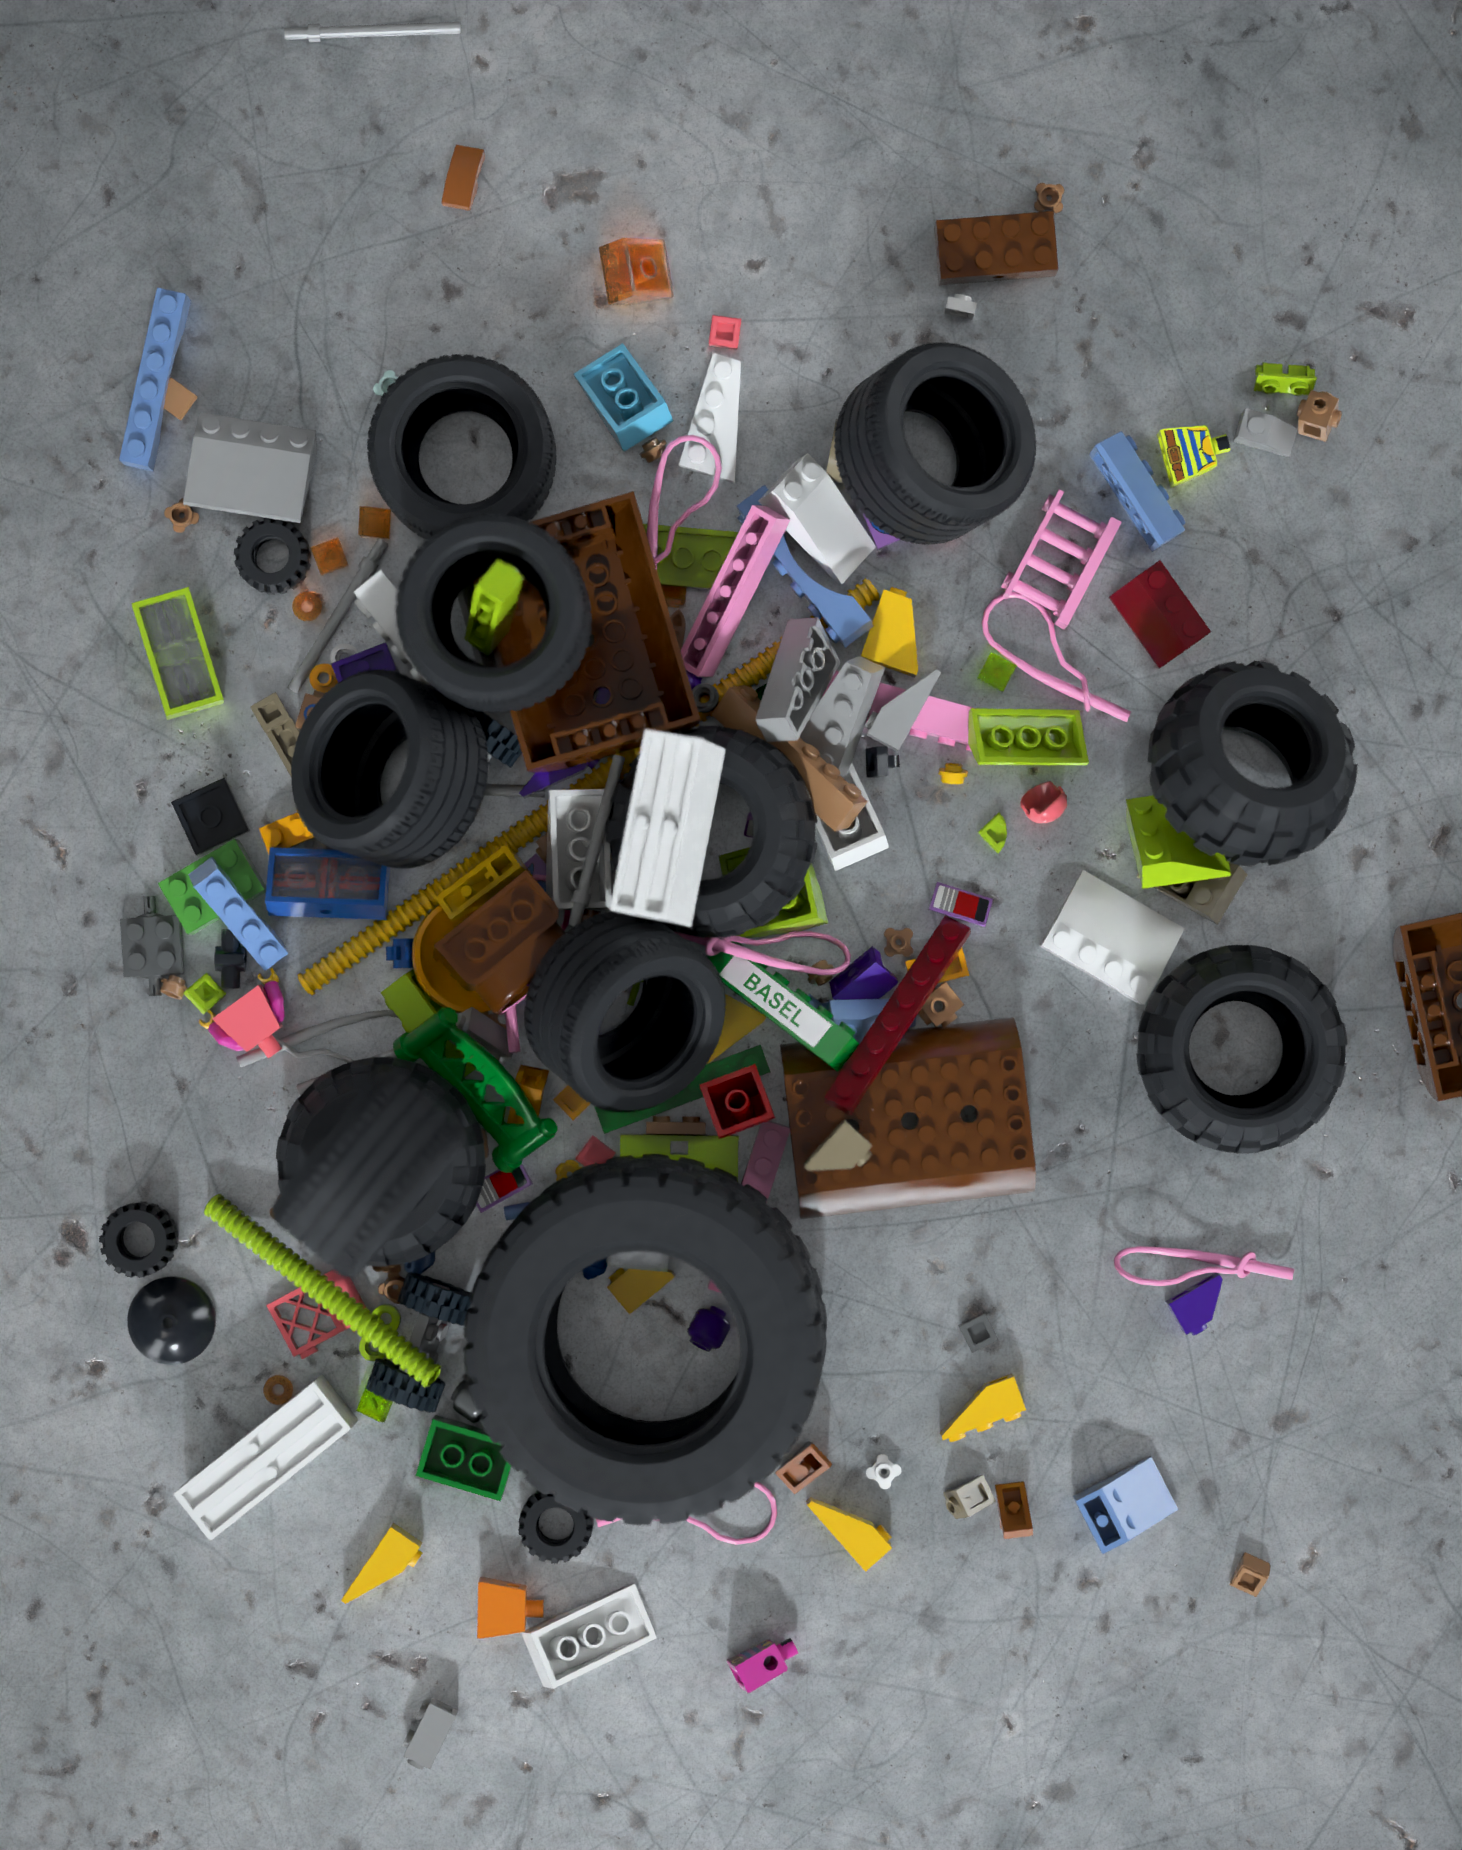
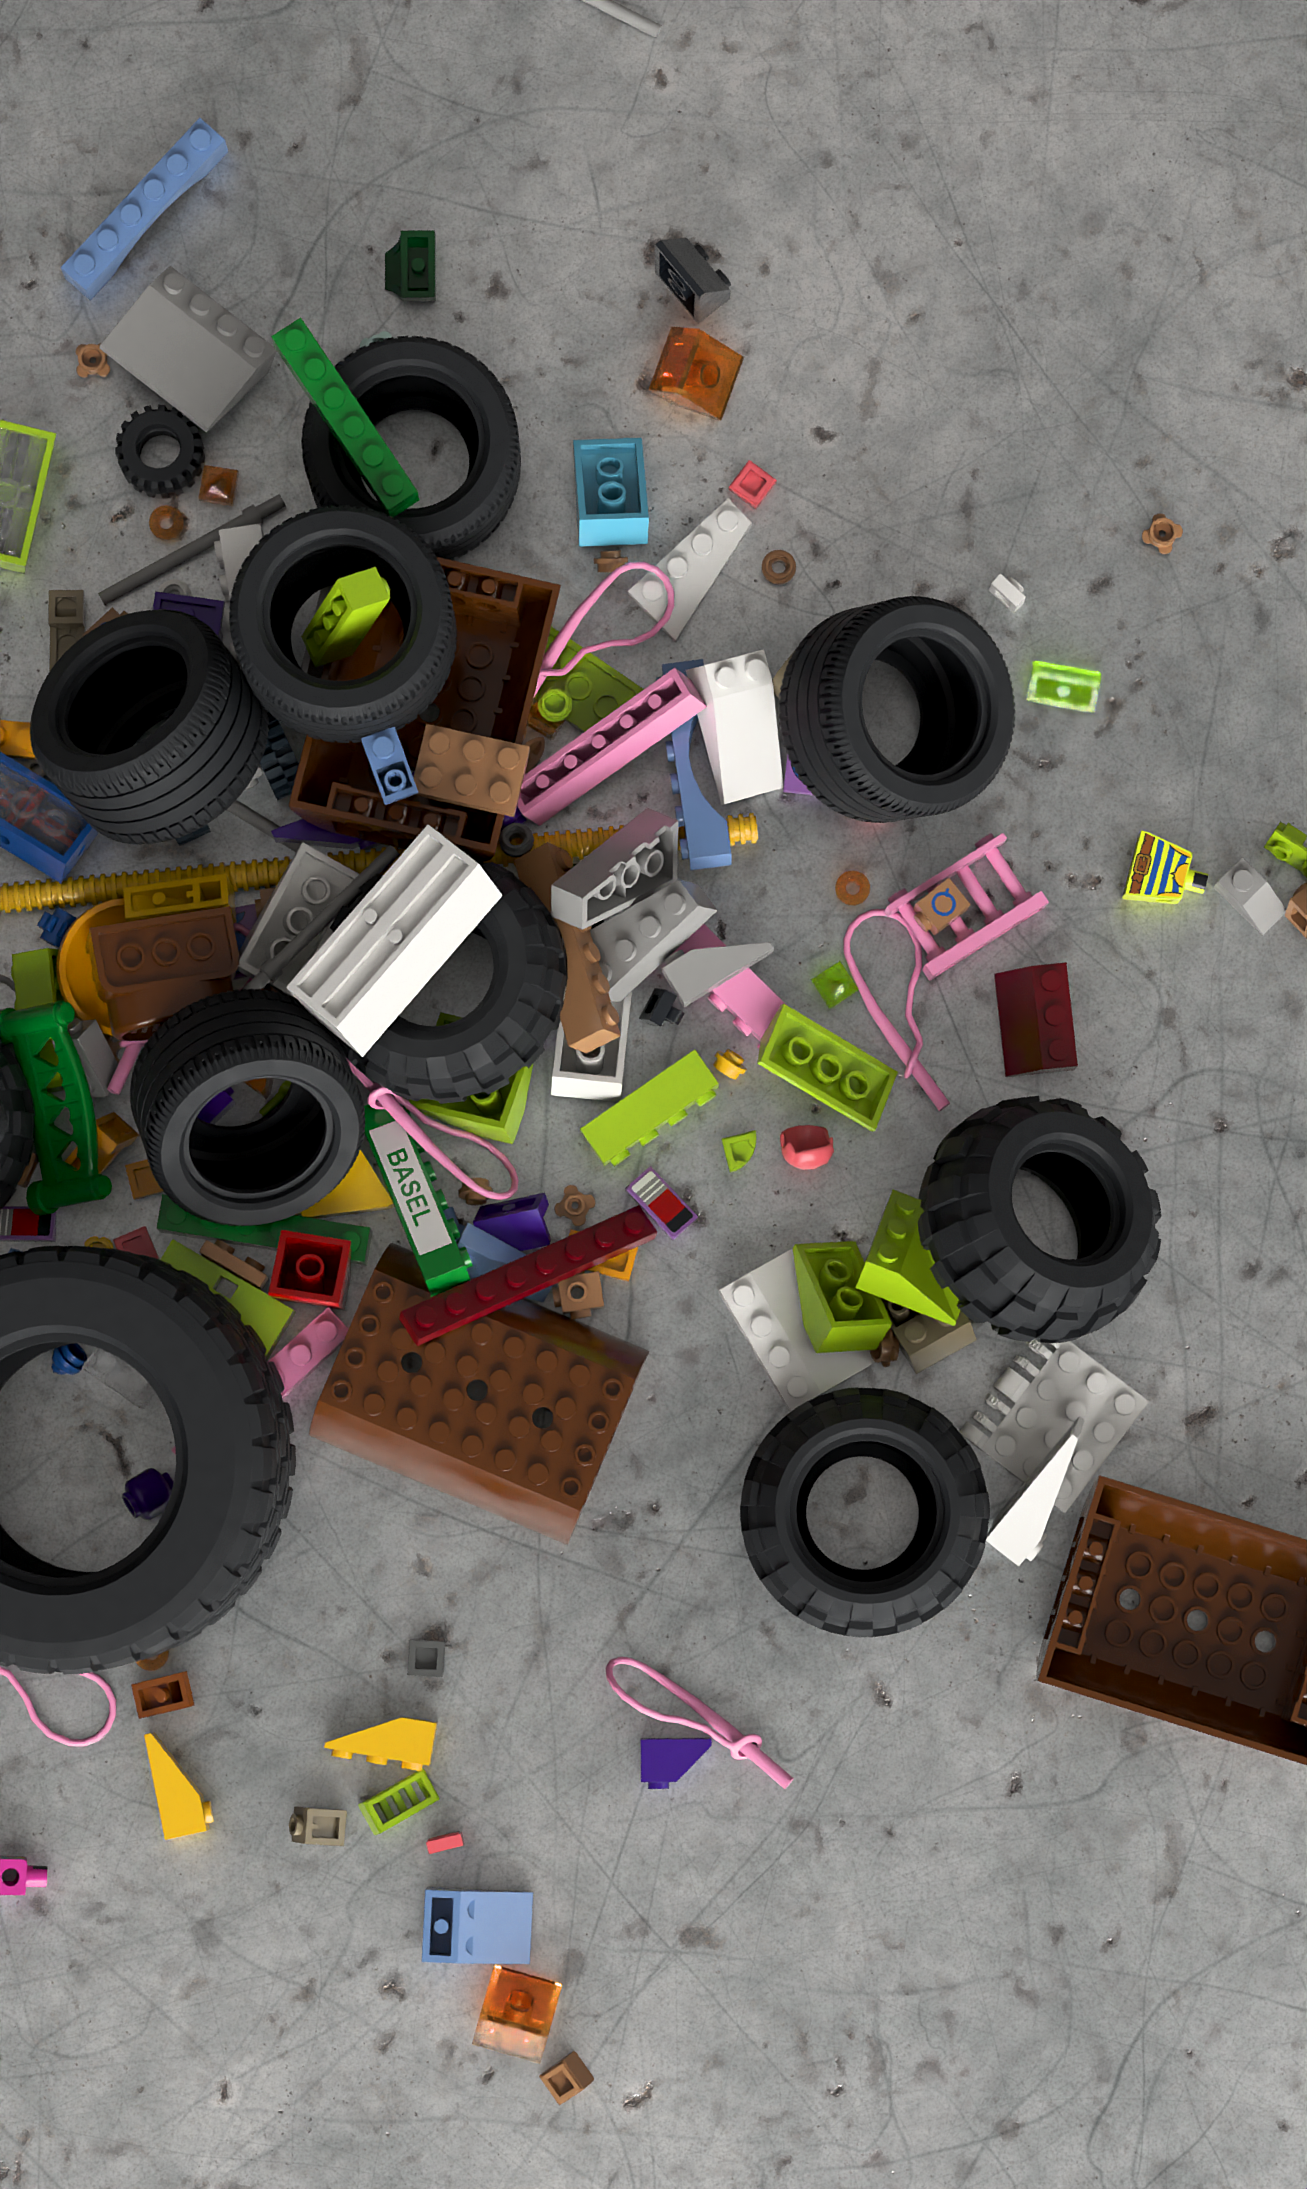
camera: 30 degrees right, 5 degrees down
medium nougat slope [164,377,198,420] -> none
light orange plate [309,663,338,693] -> none
clear orange slope [358,506,391,539] -> none
dark orange slope [442,145,485,211] -> none
yellow slope [607,1266,675,1315] -> none
dark tan slope [803,1119,872,1171] -> none
yellow slope [861,587,918,678] -> none
white plate [866,1454,901,1489] -> none
reddish brown brick [934,211,1058,286] -> none
dark orange slope [995,1481,1033,1539] -> none
medium blue slope [1089,431,1185,552] -> none
none -> green brick [271,317,419,517]
none -> lime slope [358,1768,440,1835]
none -> medium blue slope [361,727,418,805]
none -> dark green slope [385,230,436,301]
none -> medium nougat plate [413,724,530,817]
none -> coral tile [426,1831,465,1854]
none -> clear orange slope [472,1964,562,2064]
none -> lime plate [538,687,573,723]
none -> lime brick [580,1049,719,1167]
none -> black slope [655,238,731,324]
none -> medium nougat plate [761,550,796,585]
none -> lime slope [793,1241,892,1353]
none -> clear orange plate [835,871,870,906]
none -> medium nougat plate [870,1329,899,1367]
none -> medium nougat brick [913,878,971,936]
none -> white hinge [959,1339,1149,1513]
none -> white slope [986,1416,1085,1566]
none -> clear neon green slope [1026,661,1101,713]

